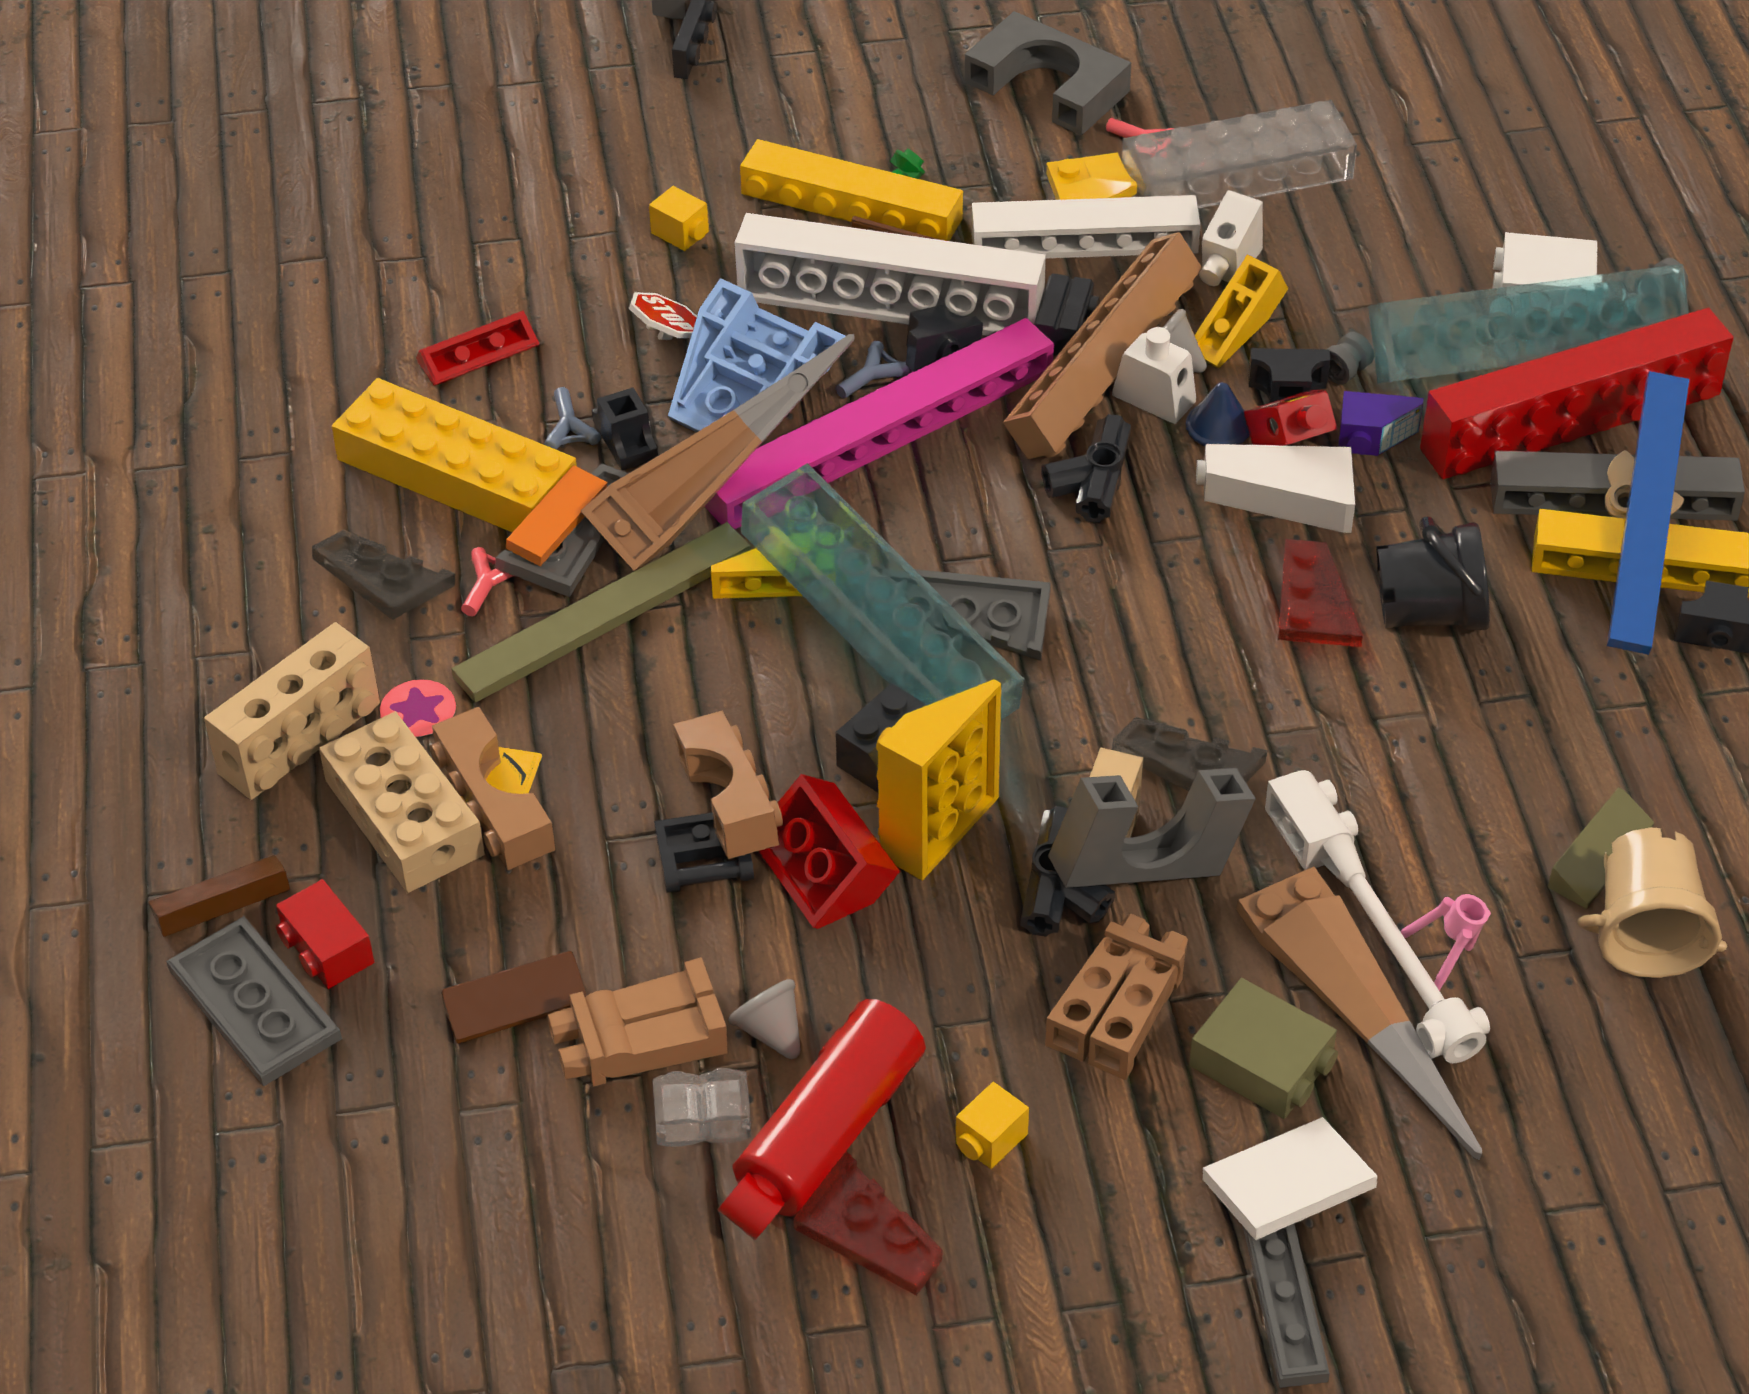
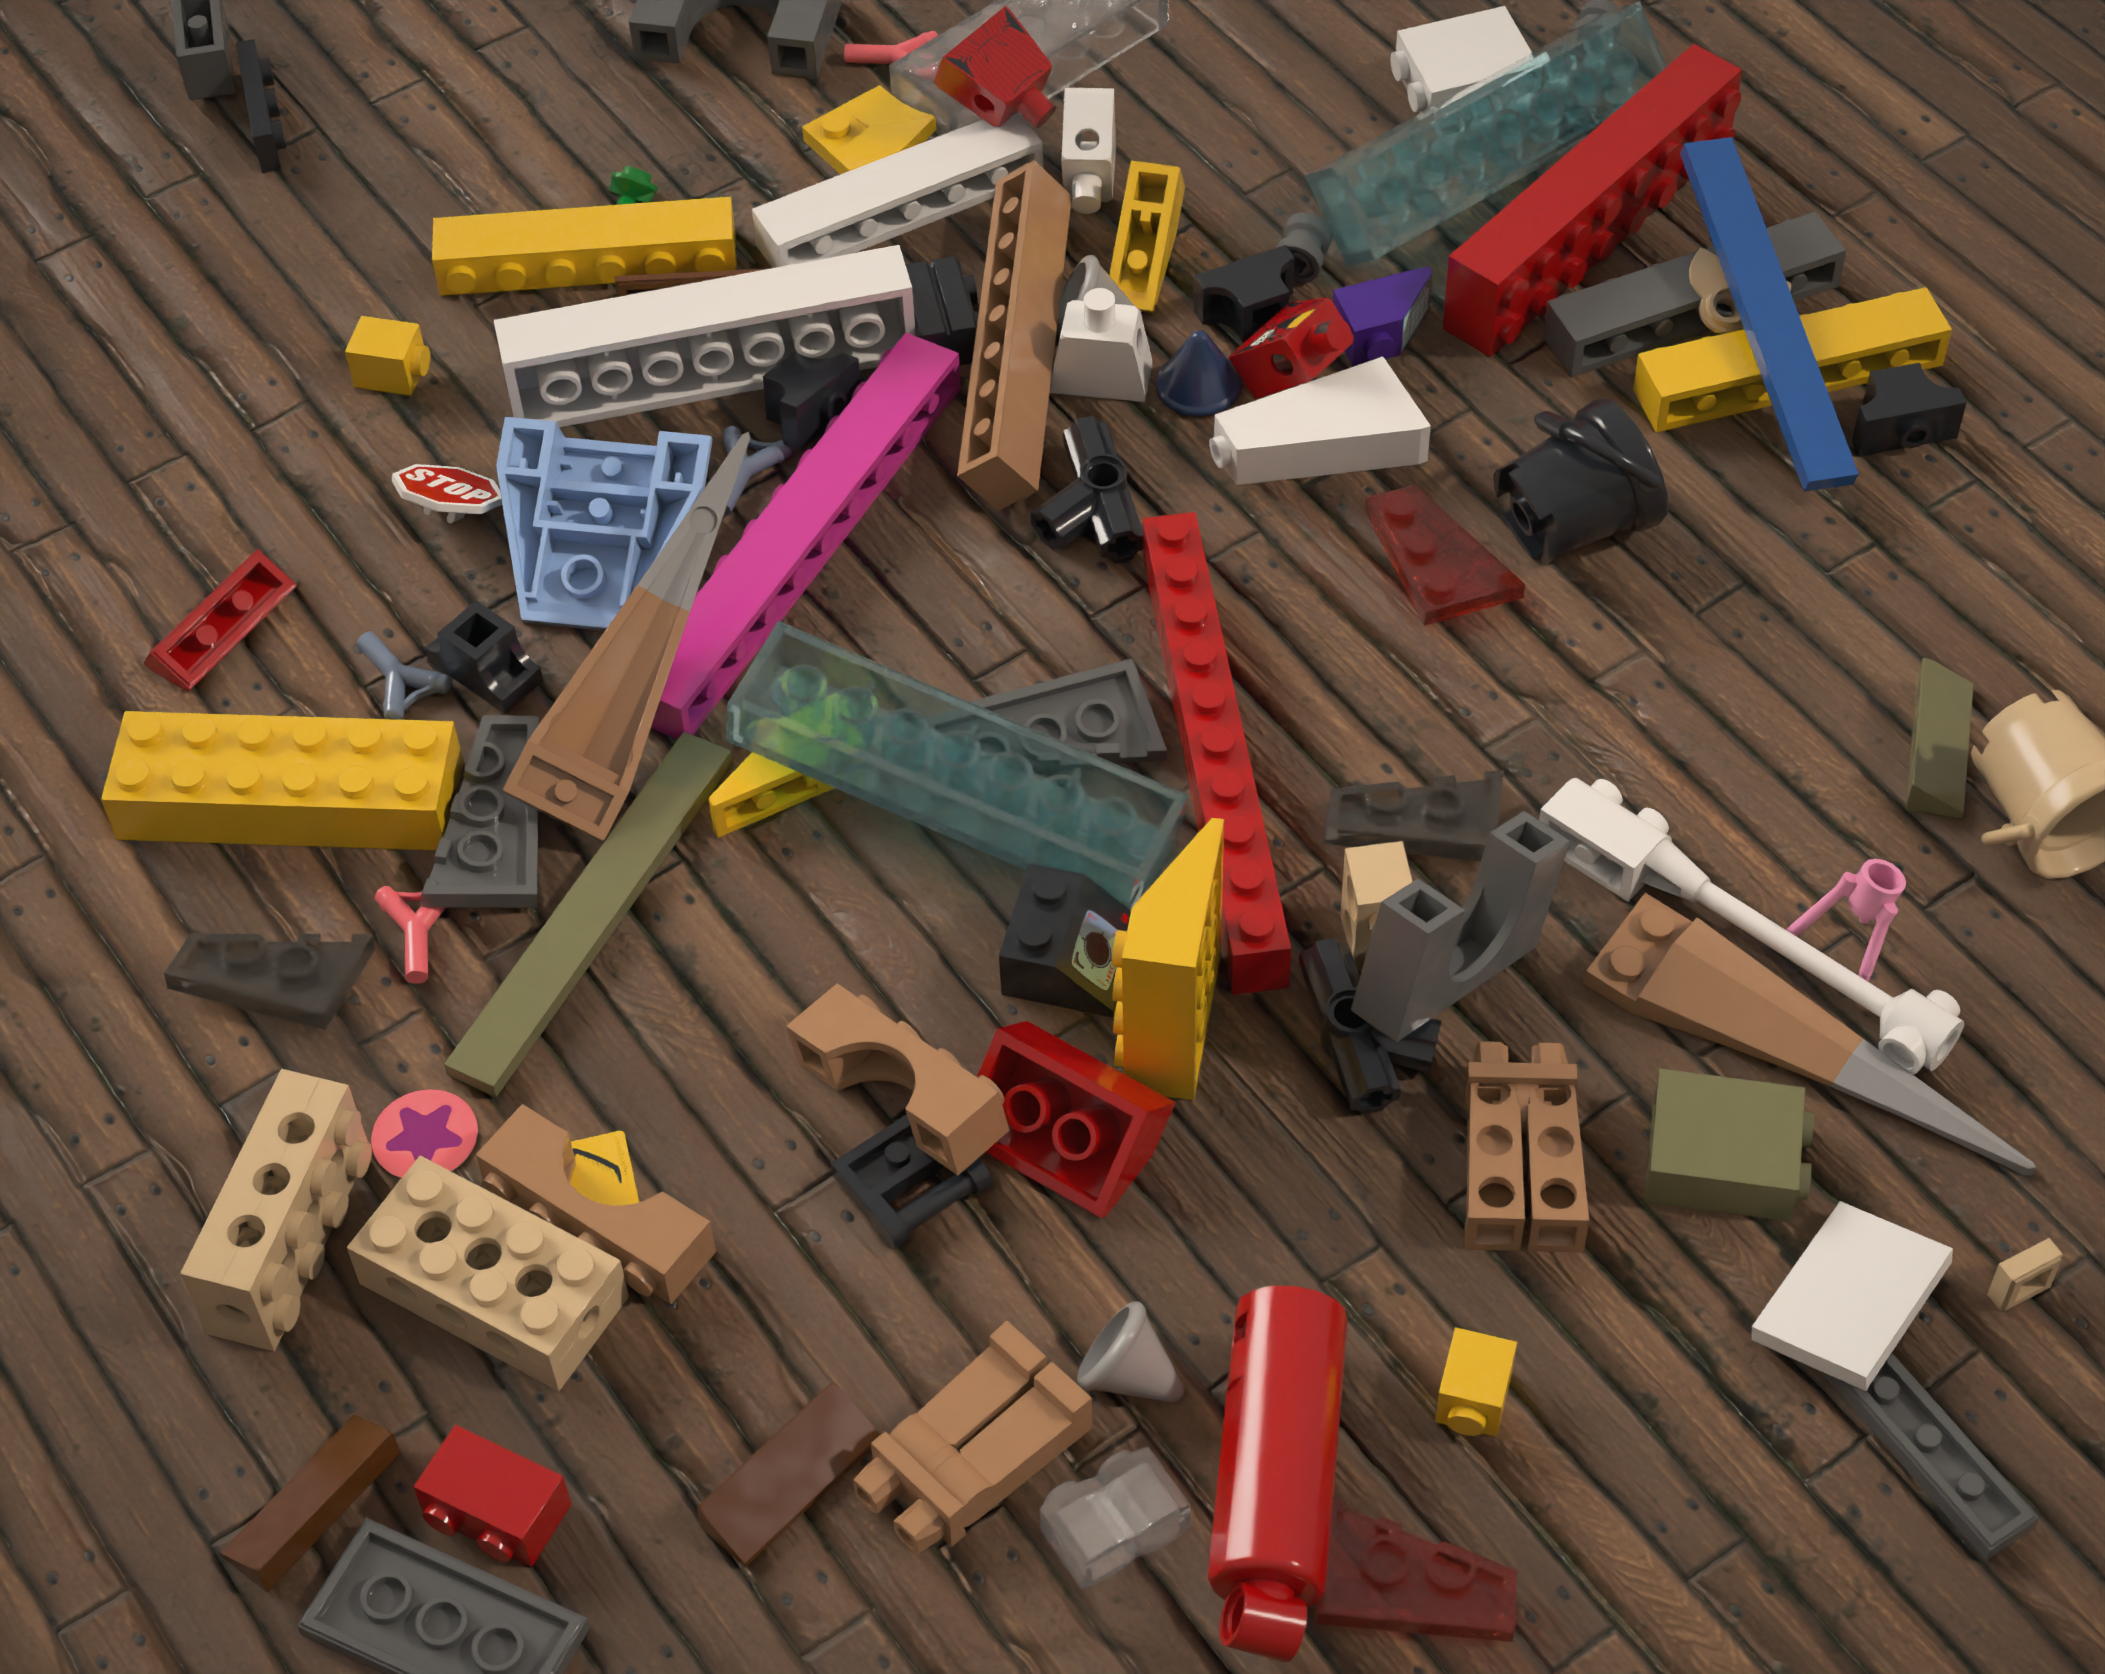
camera: 25 degrees left, 5 degrees up
orange tile [506,465,608,567] -> none
none -> red torso [933,6,1056,129]
none -> red brick [1142,512,1291,995]
none -> tan tile [1987,1238,2063,1311]

